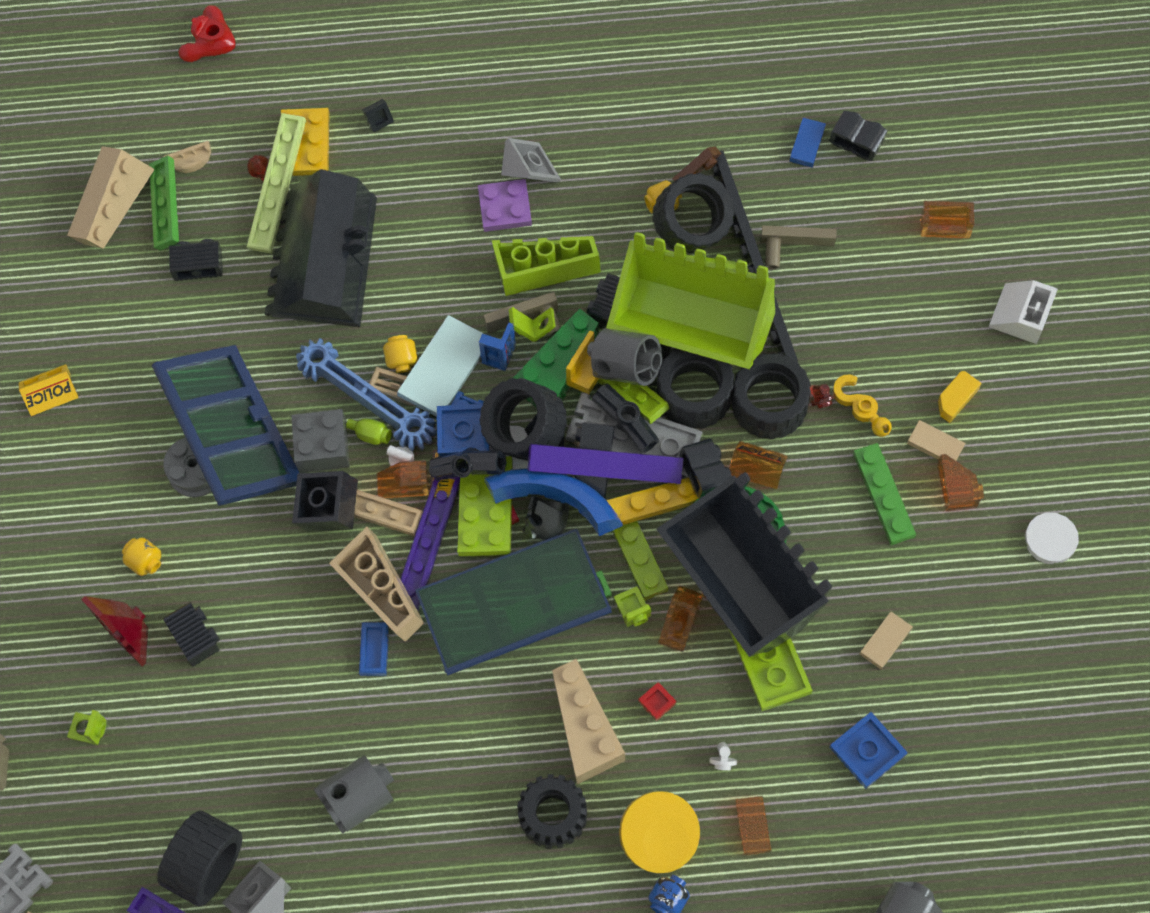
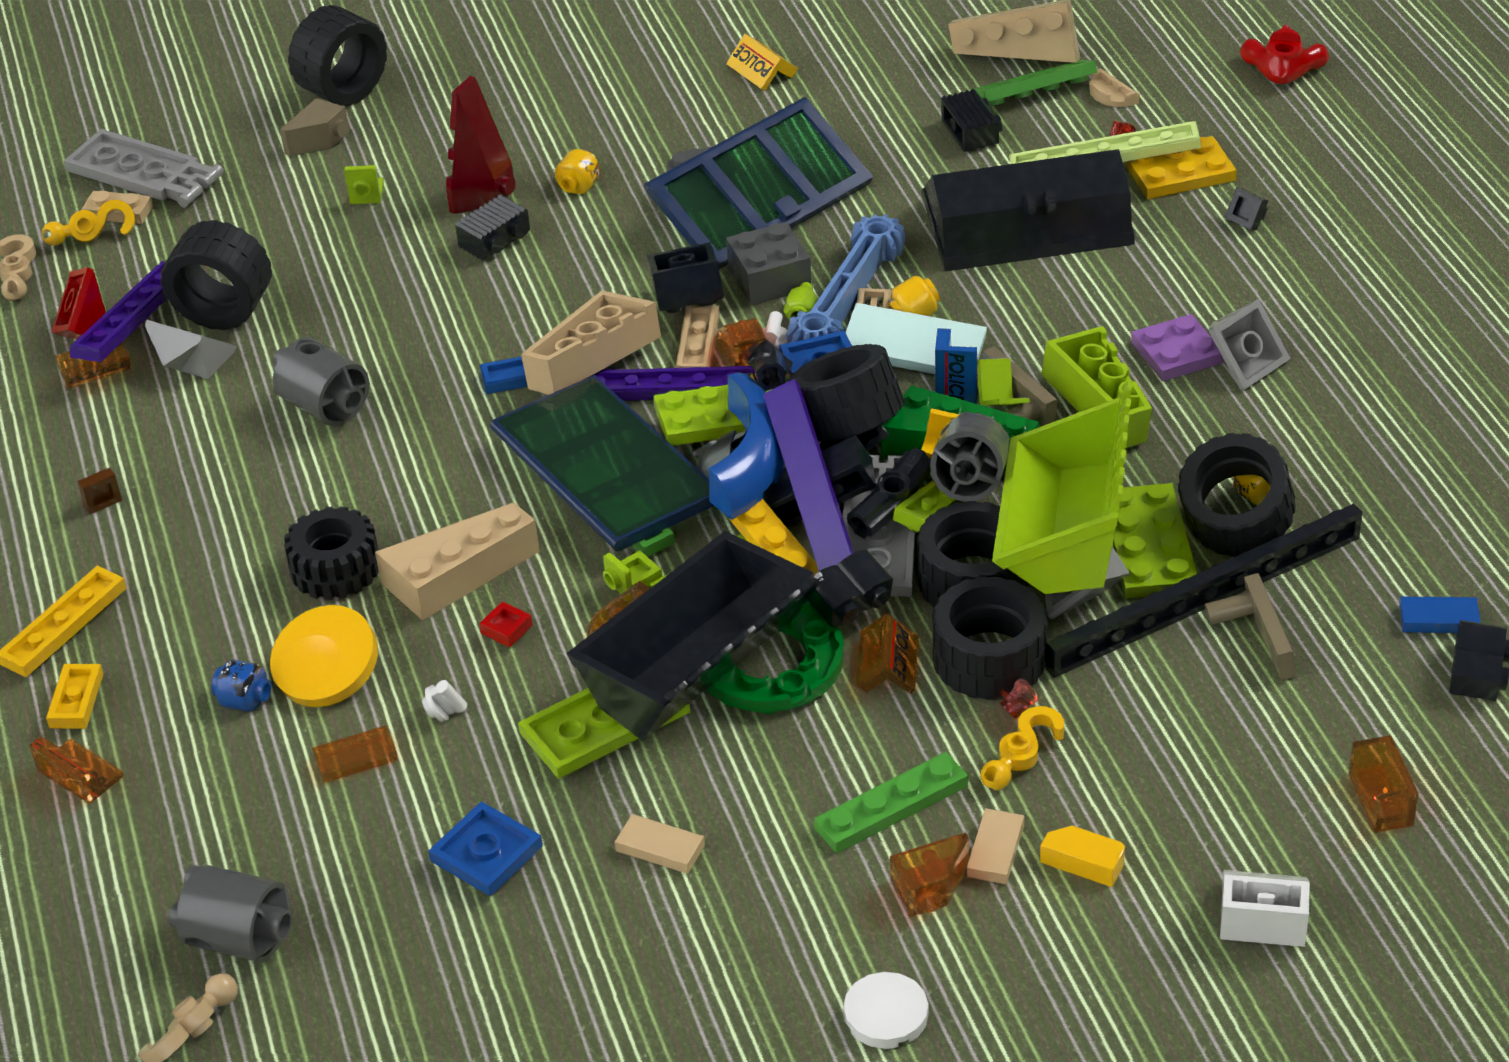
camera: 75 degrees right, 25 degrees down
reddish brown plate [672,146,721,181] -> none

